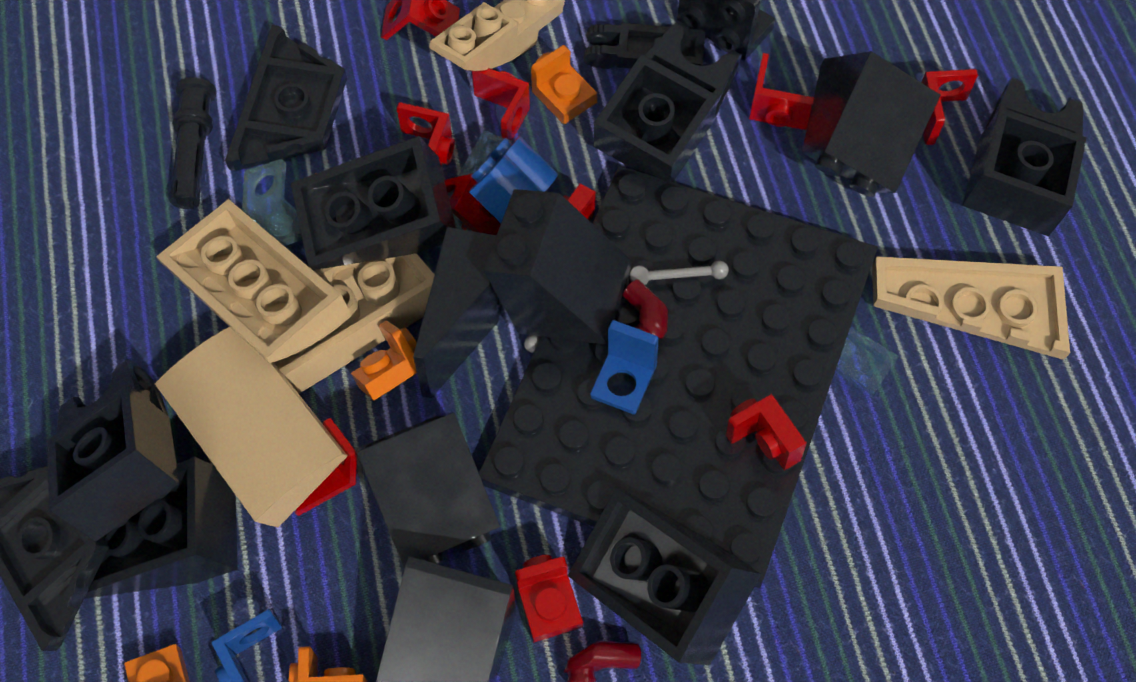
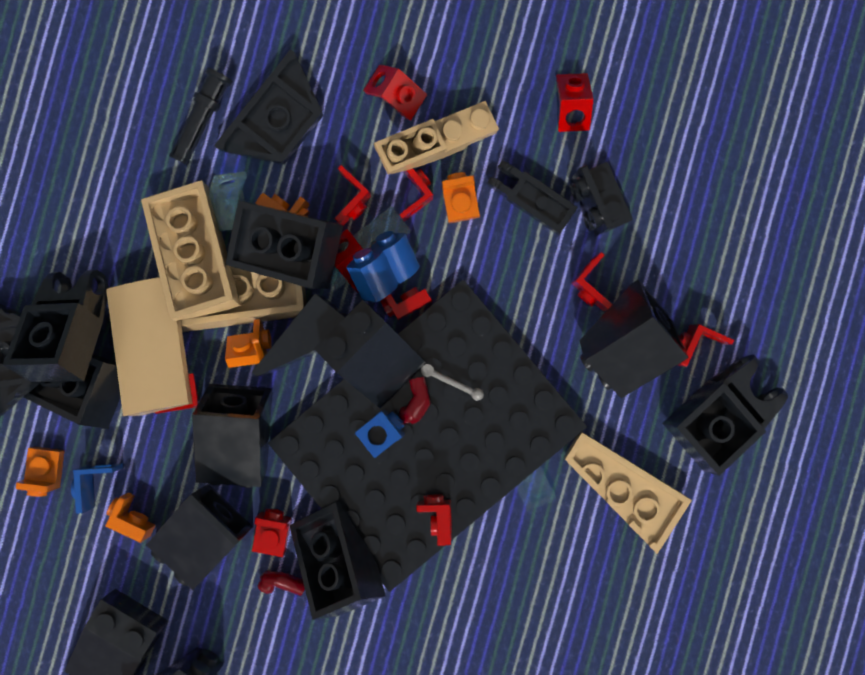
camera: 30 degrees right, 25 degrees up
black brick [594,21,742,184] -> none

